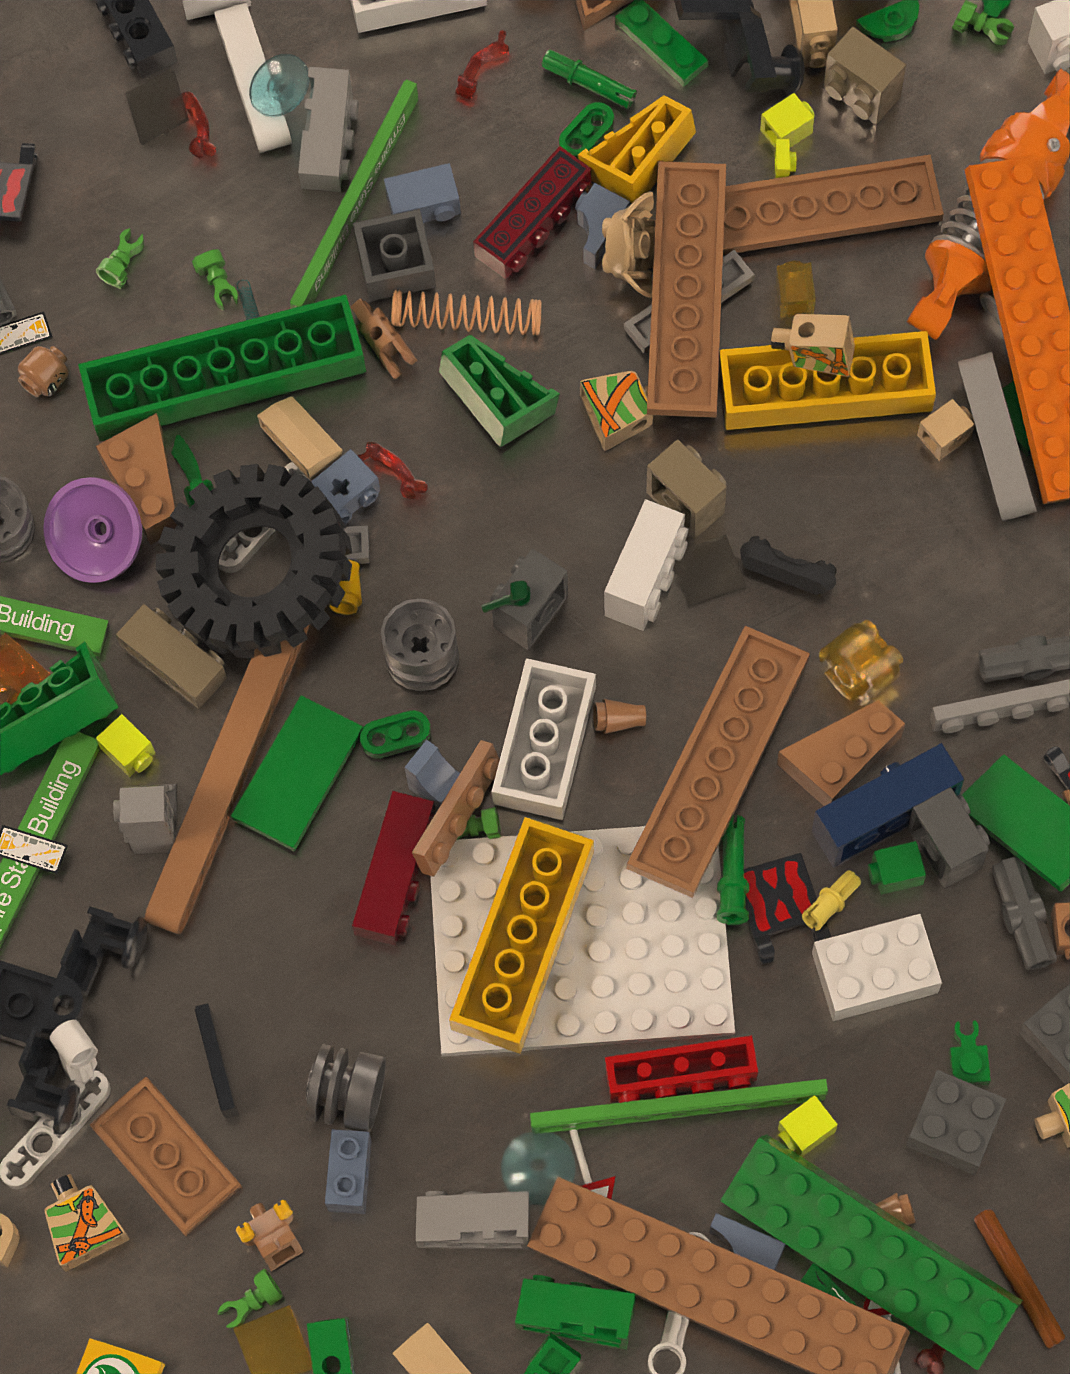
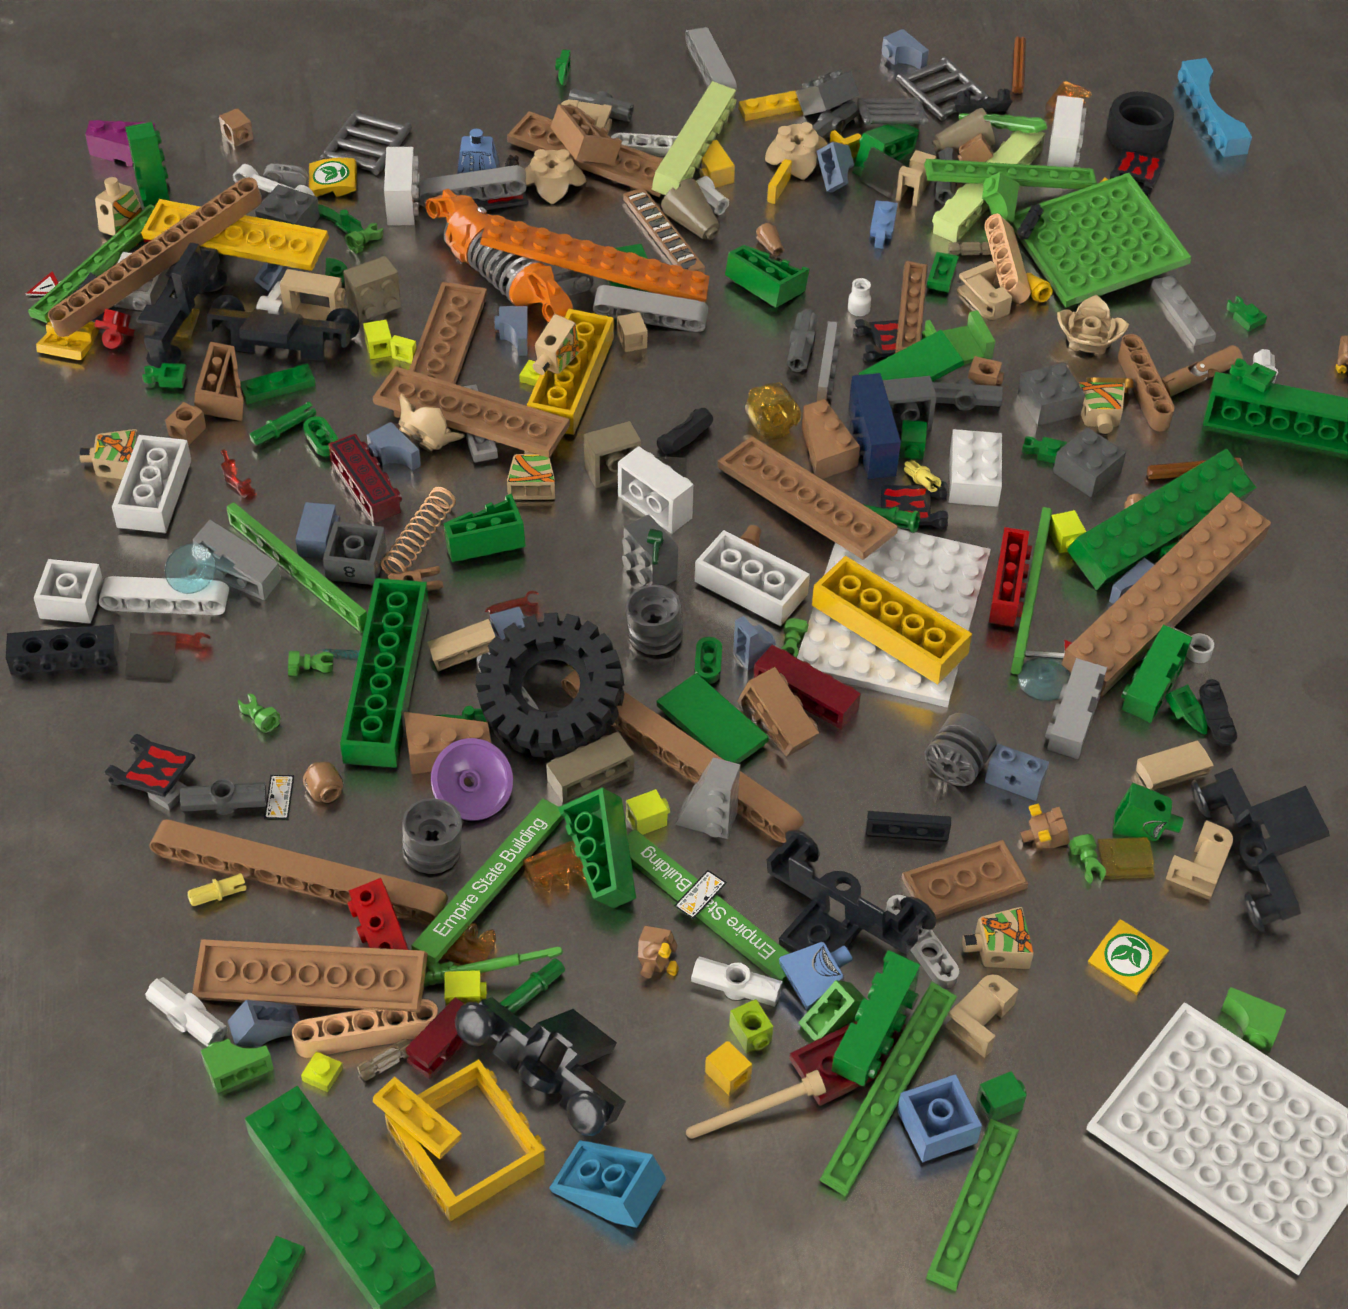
camera: 75 degrees left, 20 degrees down
white piece [50,1020,98,1083] -> none
medium nougat plate [412,740,500,877] -> none
yellow wedge [578,95,696,203] -> none
clear yellow brick [775,261,816,317] -> none
none -> sand blue arch [495,306,528,356]
none -> medium nougat wedge [737,667,819,757]

